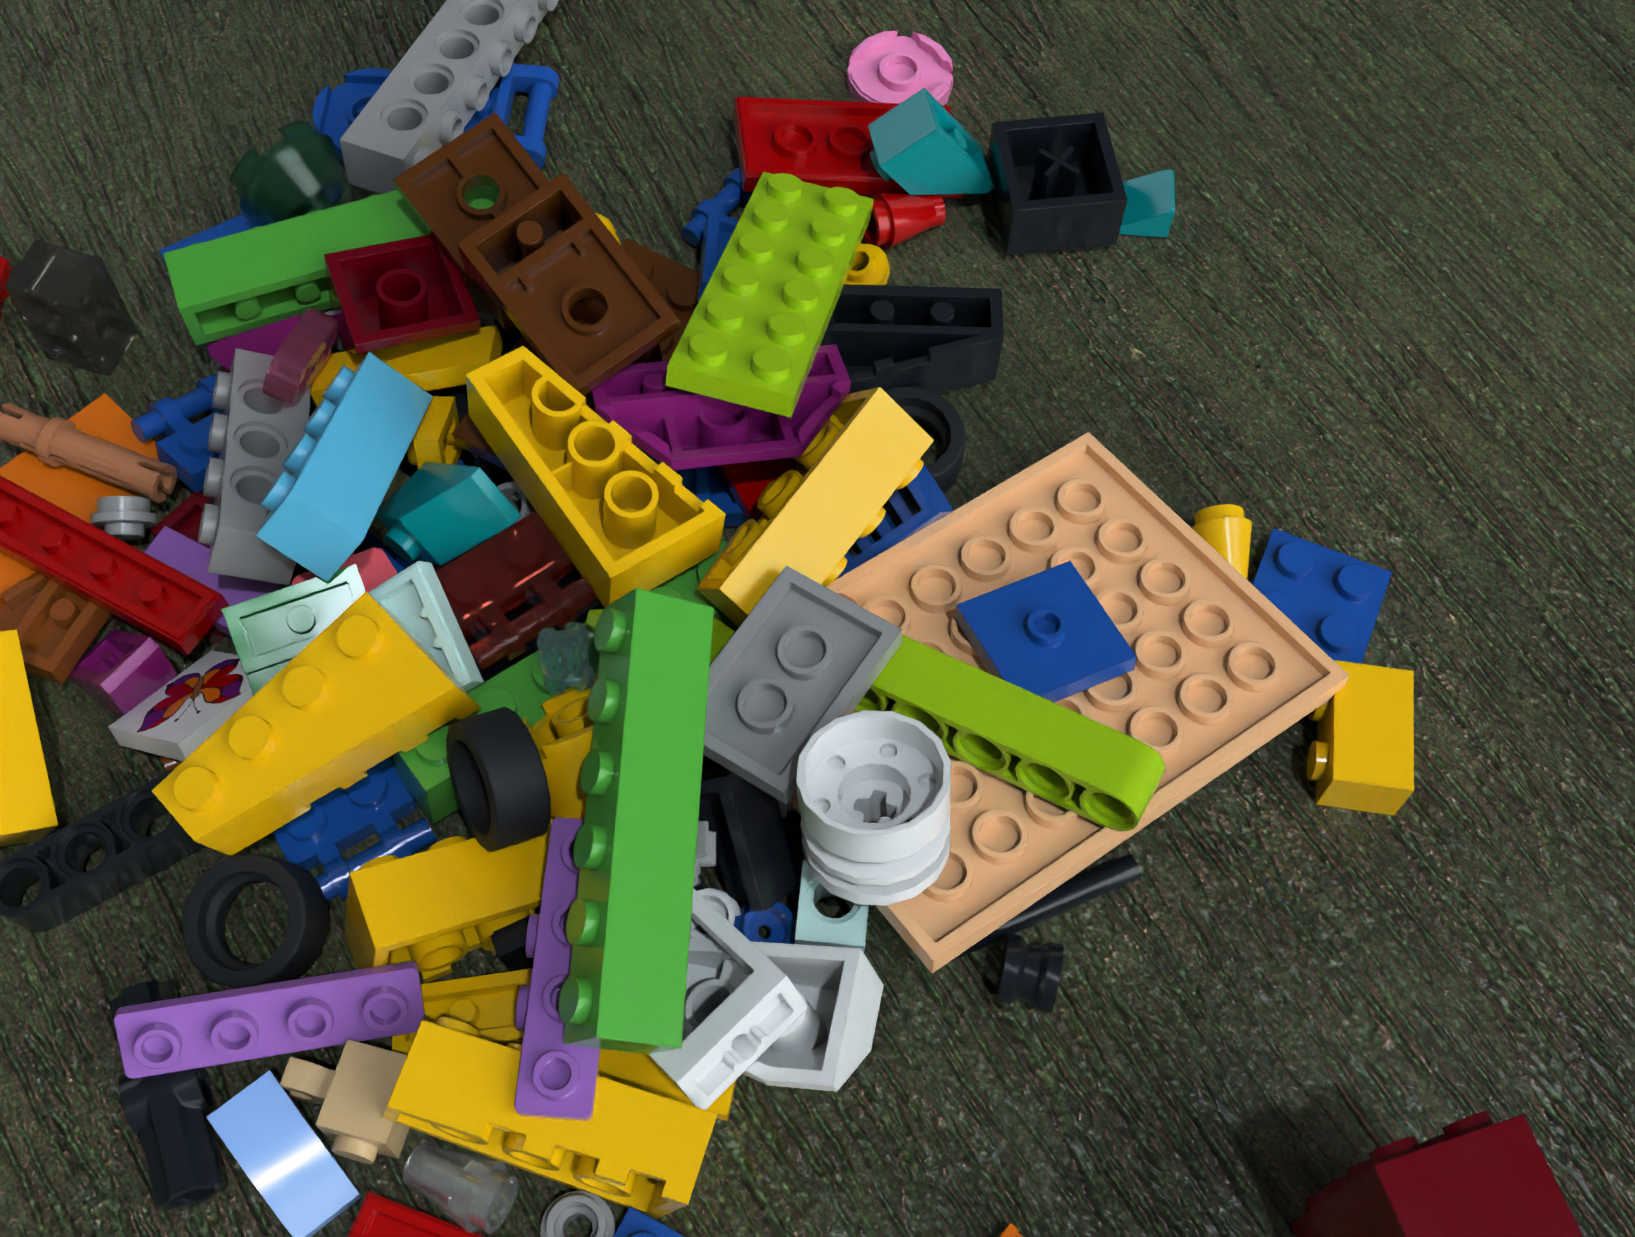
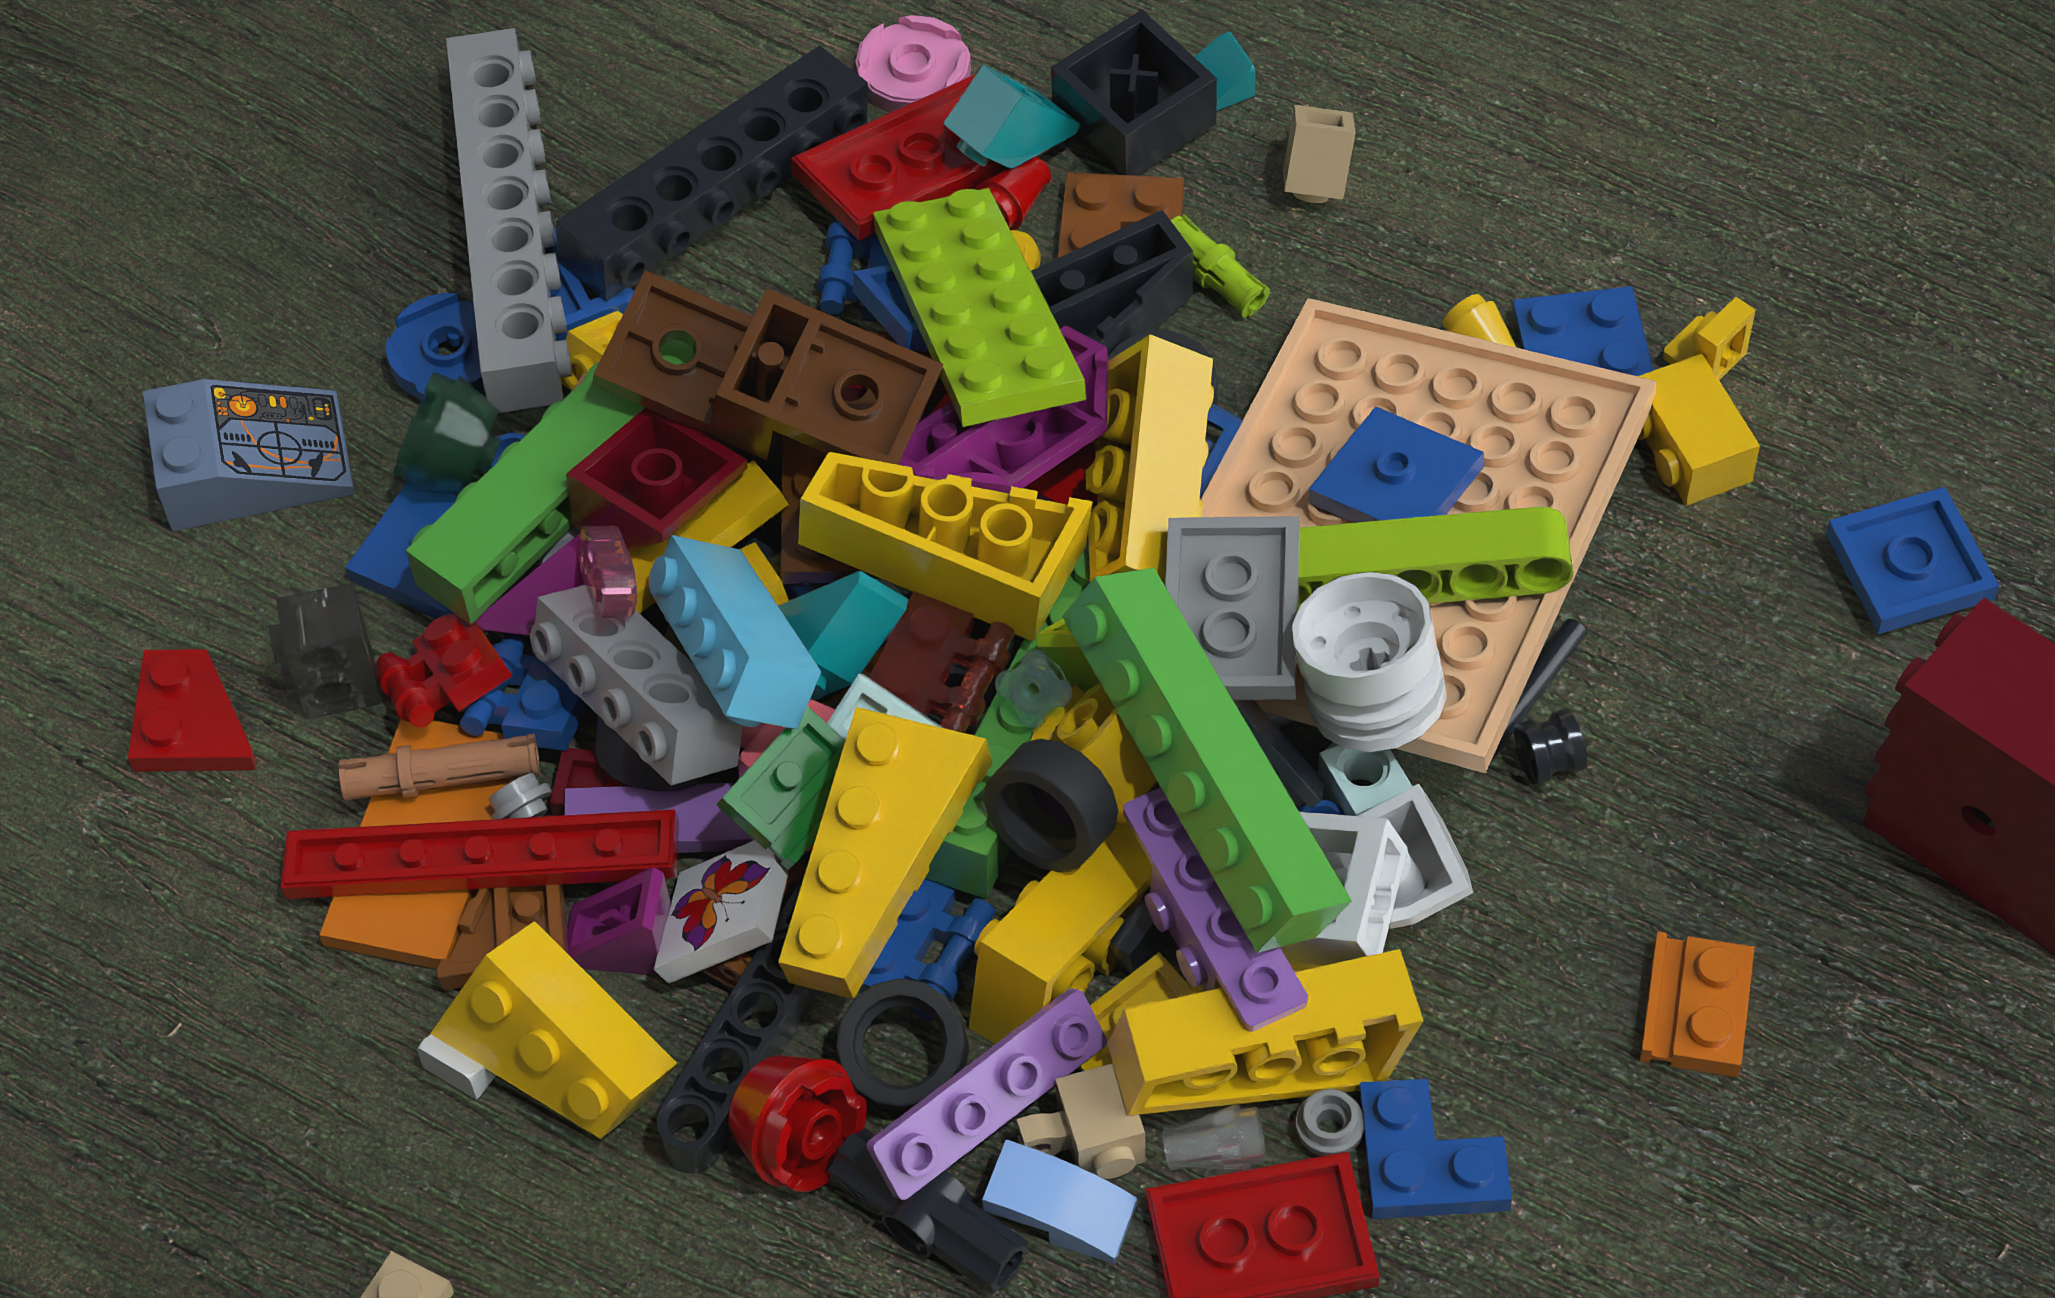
camera: 25 degrees left, 5 degrees down
none -> sand blue slope [143,379,355,531]
none -> red plate [376,613,513,728]
none -> black brick [556,45,868,301]
none -> red cone [728,1055,867,1192]
none -> dark orange plate [1058,172,1184,258]
none -> lime pin [1171,214,1270,318]
none -> tan brick [1283,105,1356,203]
none -> yellow bracket [1663,297,1755,380]
none -> blue plate [1826,487,1999,634]

